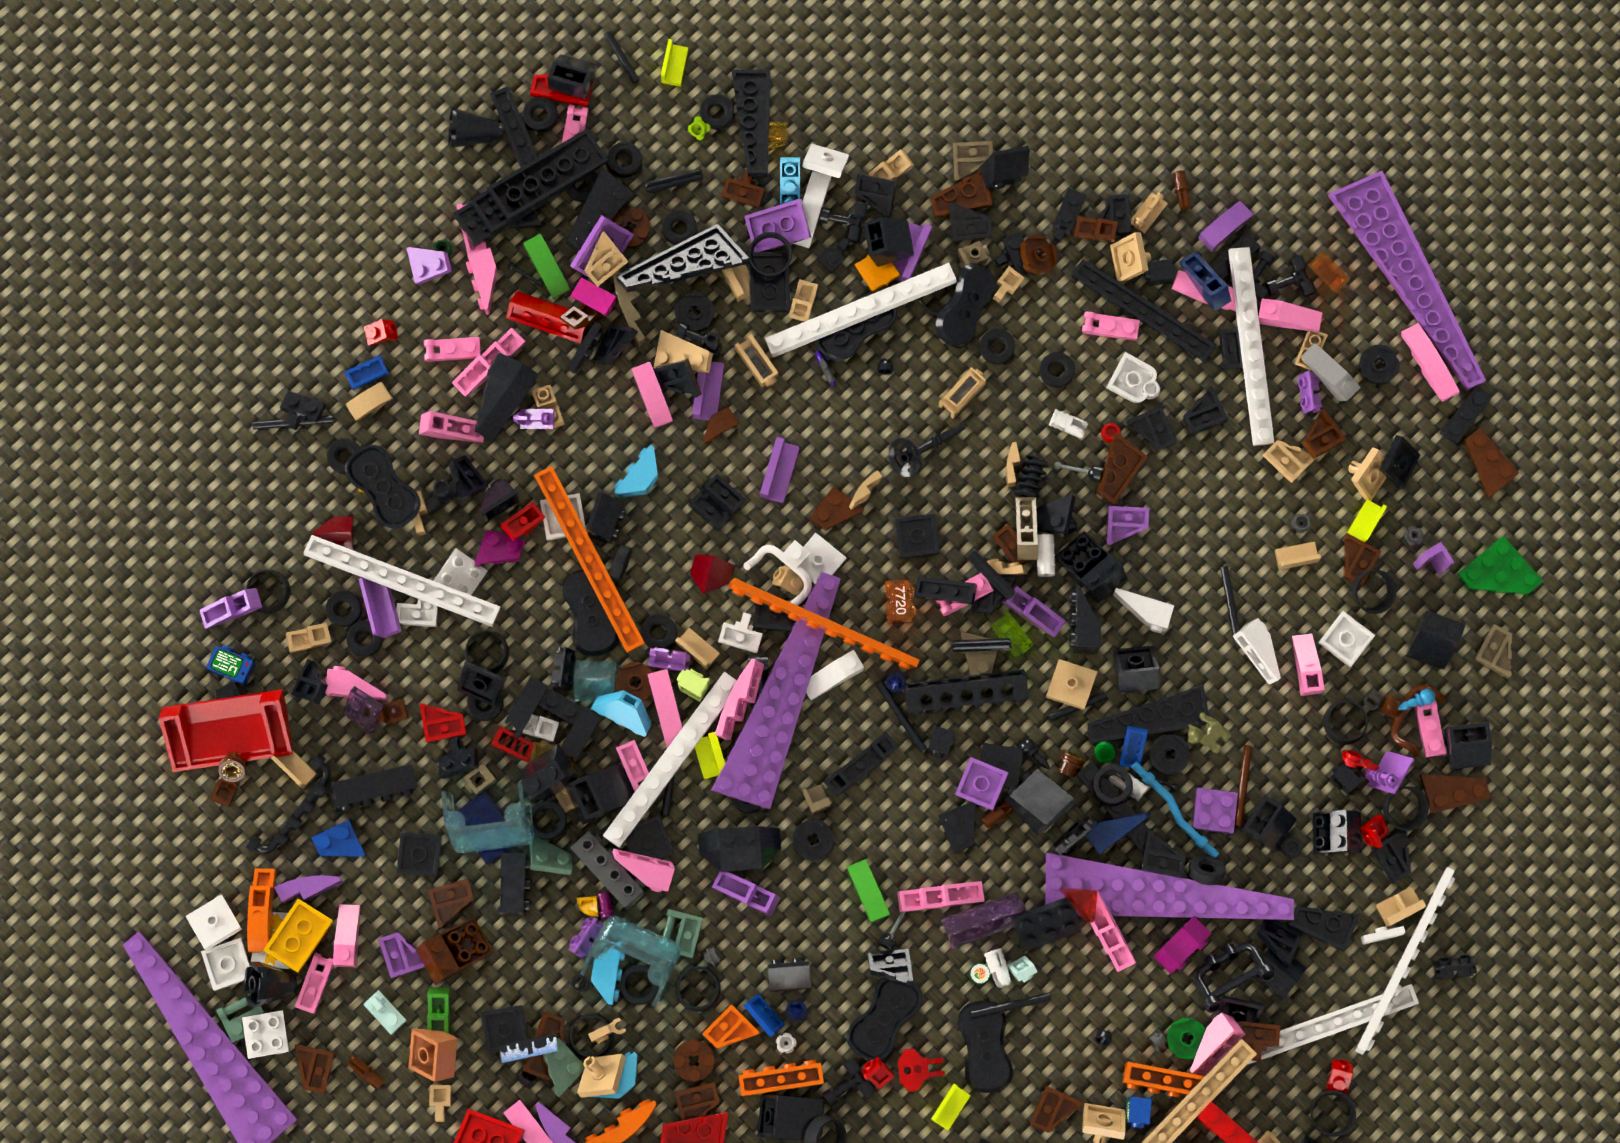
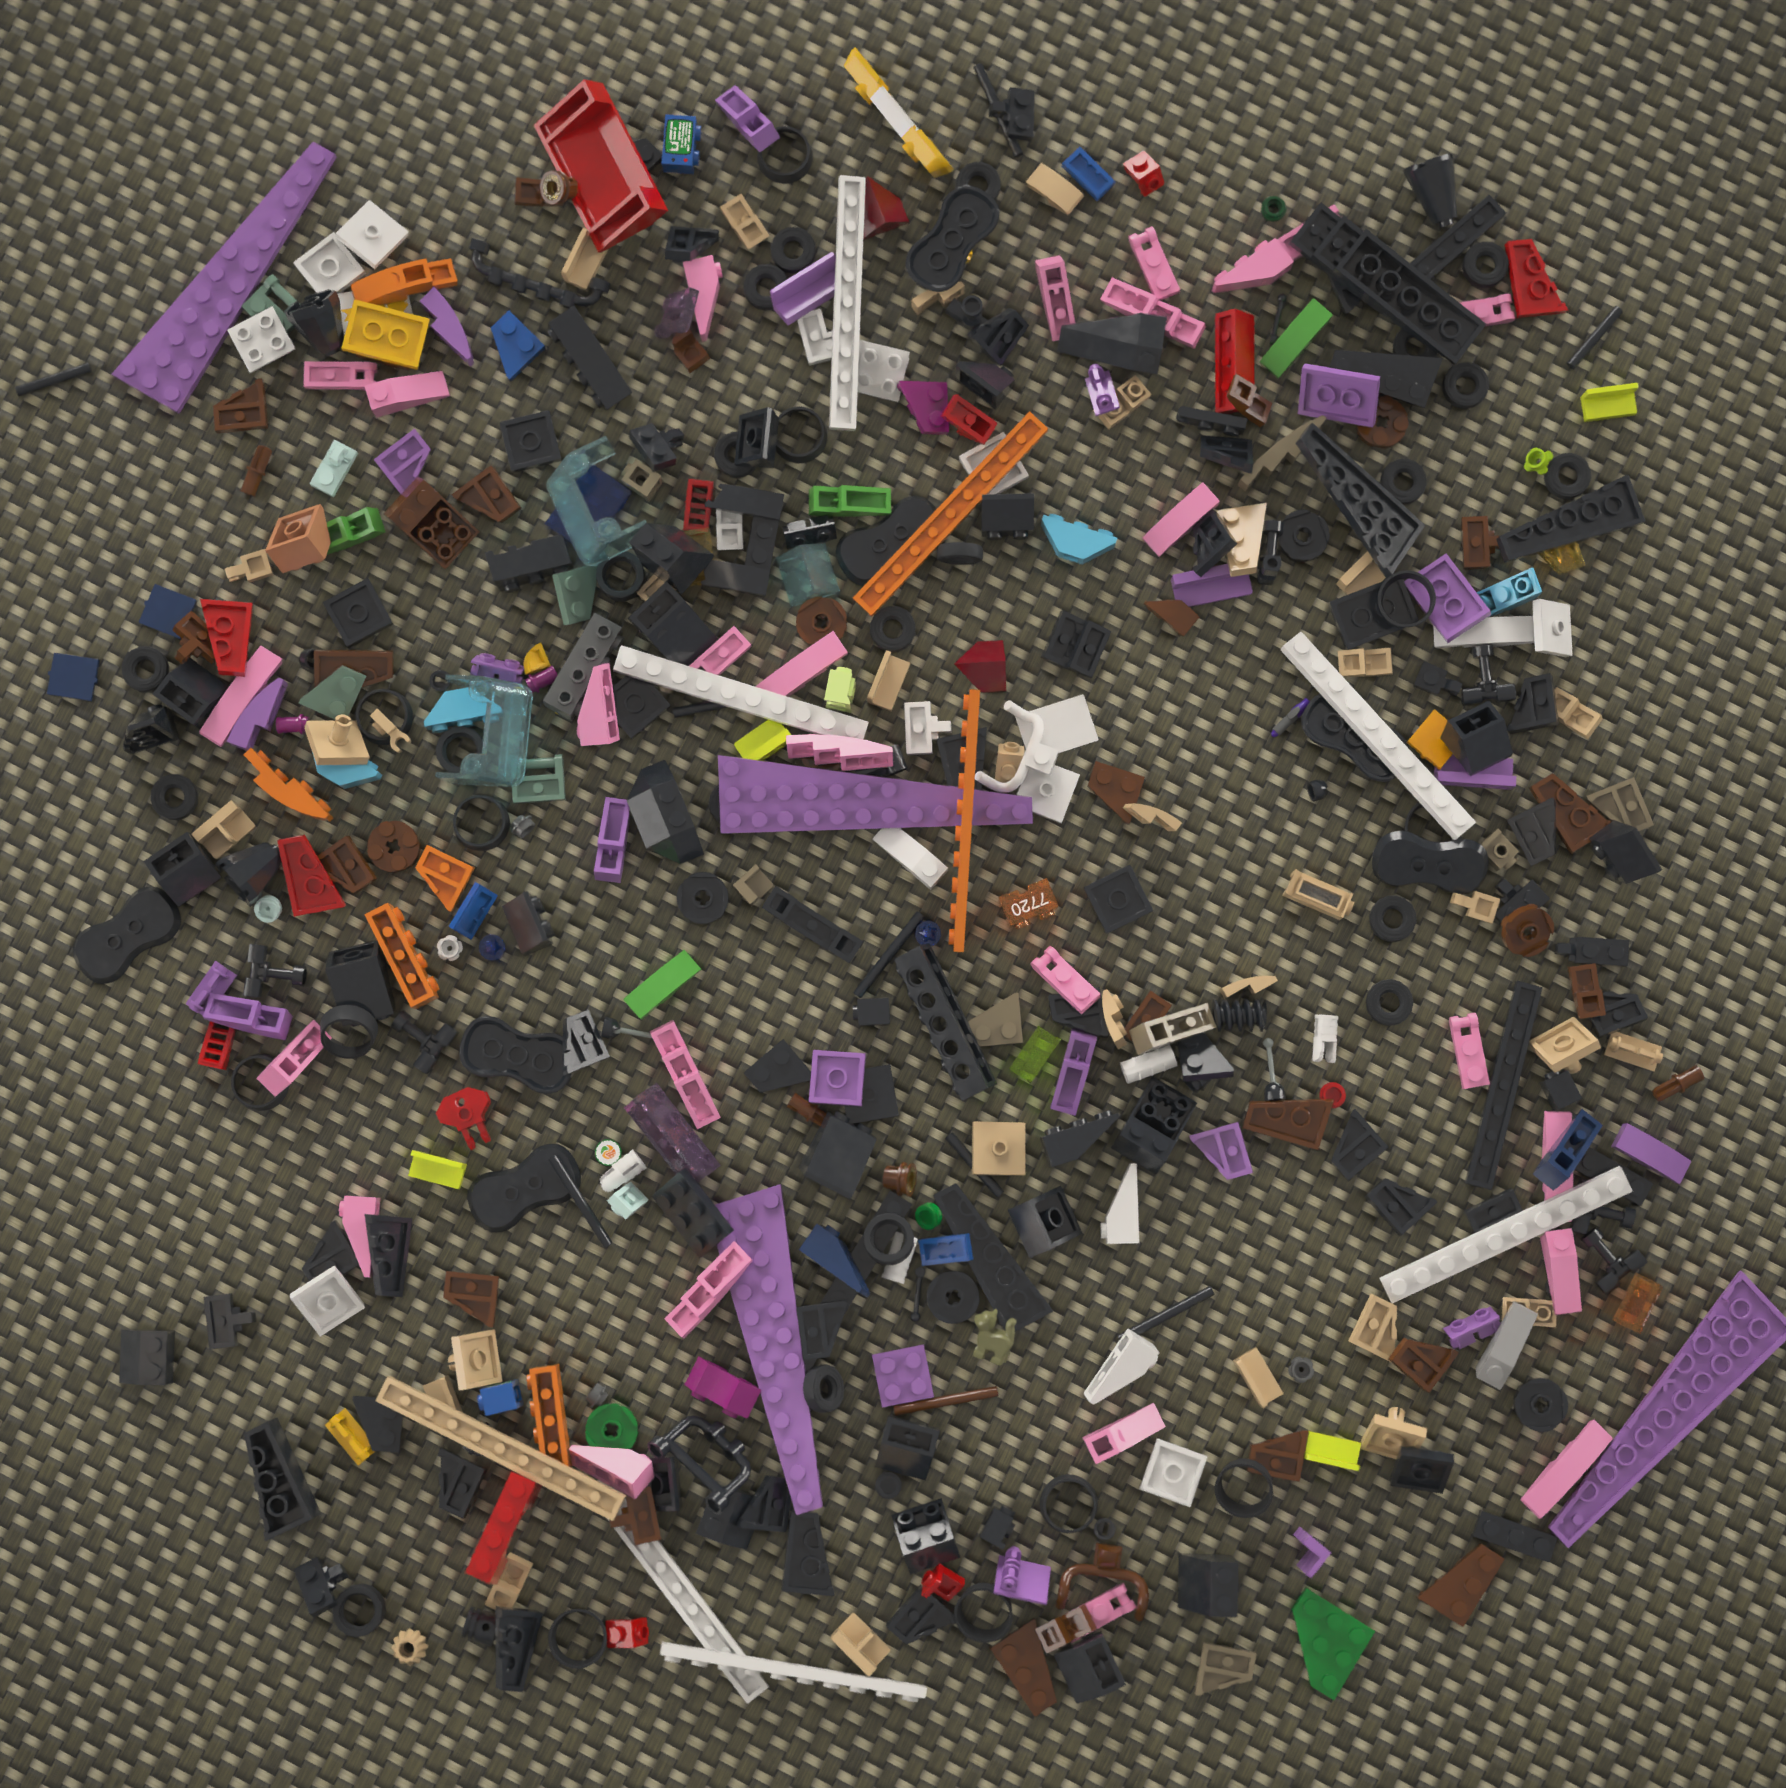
camera: 75 degrees right, 5 degrees up
wing [406,247,452,285] -> none
red wing [419,703,467,743] -> none
sticker [500,1033,558,1063] -> none
black slope [548,54,598,100] -> none
dark pink hinge [570,277,617,317] -> none
tan wing [584,231,628,287] -> none
medium azure slope [591,690,652,737] -> none
black axle [645,169,703,193] -> none
medium lavender hinge [648,647,691,671] -> none
tan window [735,334,778,388] -> none
medium lavender panel [760,437,799,503] -> none
red bracket [862,1057,895,1089] -> none
black dish [889,422,966,477] -> none
black plate [914,577,977,605] -> none
black axle [951,638,1012,652] -> none
black axle [967,551,1016,600] -> none
black bar [1019,738,1050,769] -> none
black wing [1050,819,1093,855] -> none
clear red slope [1060,887,1097,923] -> none
black hinge [1094,1028,1112,1046] -> none
white plate [1106,352,1160,403] -> none
dark azure bar [1131,761,1219,858] -> none
red plate [1342,750,1379,770] -> none
white plate [1360,926,1405,945] -> none
dark azure bar [1398,689,1435,710] -> none
dark grey plate [1404,526,1424,546] -> none
black hinge [1432,955,1478,980] -> none
none -> magenta pin [276,714,310,735]
none -> bright green slope [809,485,891,517]
none -> yellow piece [844,47,954,178]
none -> white sticker [1015,694,1098,753]
none -> reddish brown slope [1035,1604,1097,1654]

